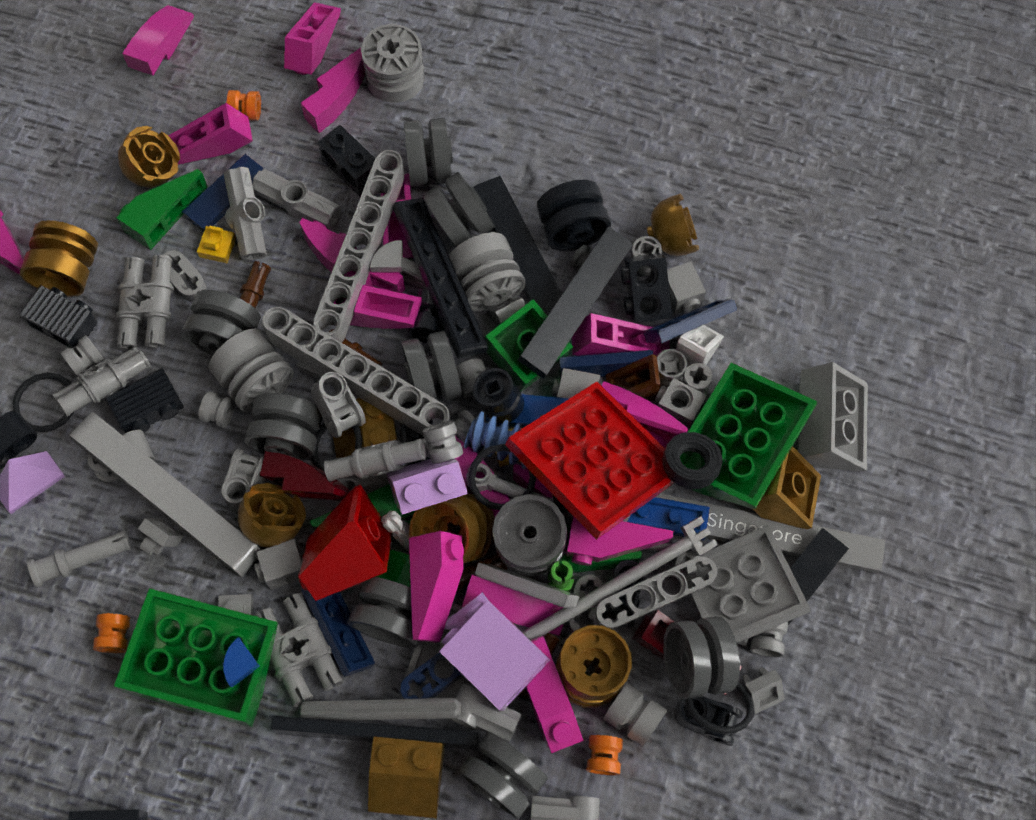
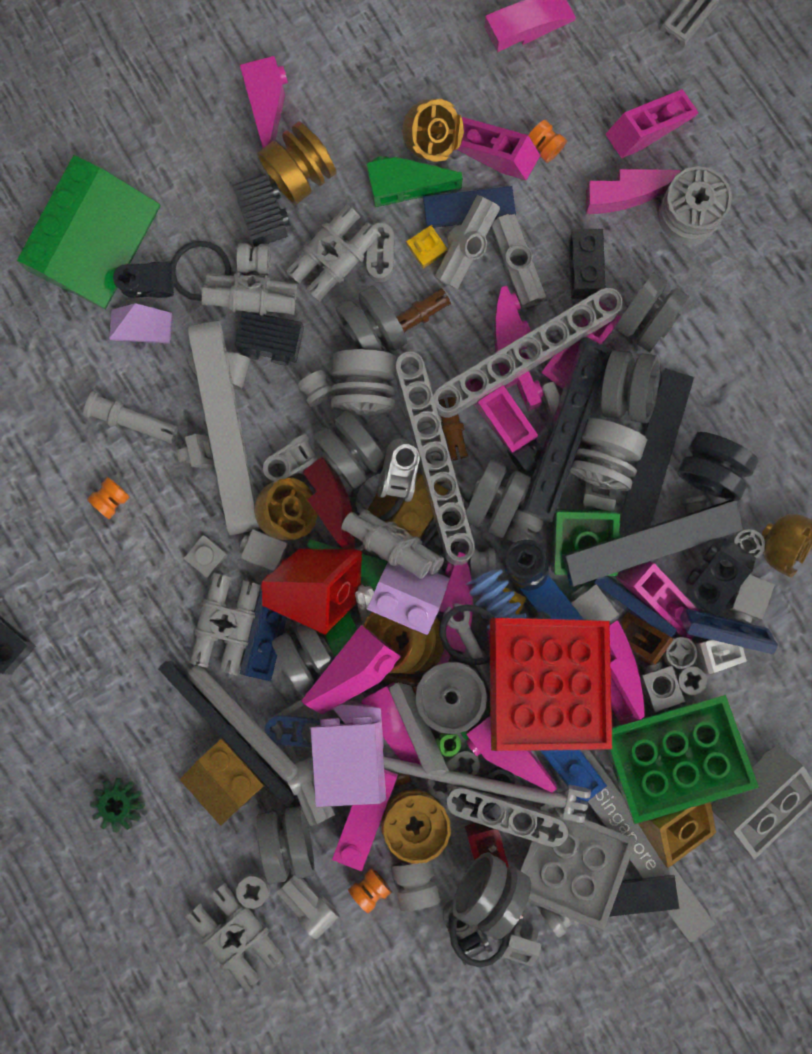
camera: 45 degrees right, 15 degrees up
green slope [114,588,278,727] -> none
blue tile [223,637,260,687] -> none
light grey tile [370,240,403,272] -> none
light grey wheel [422,421,464,463] -> none
black tyre [662,432,723,489] -> none

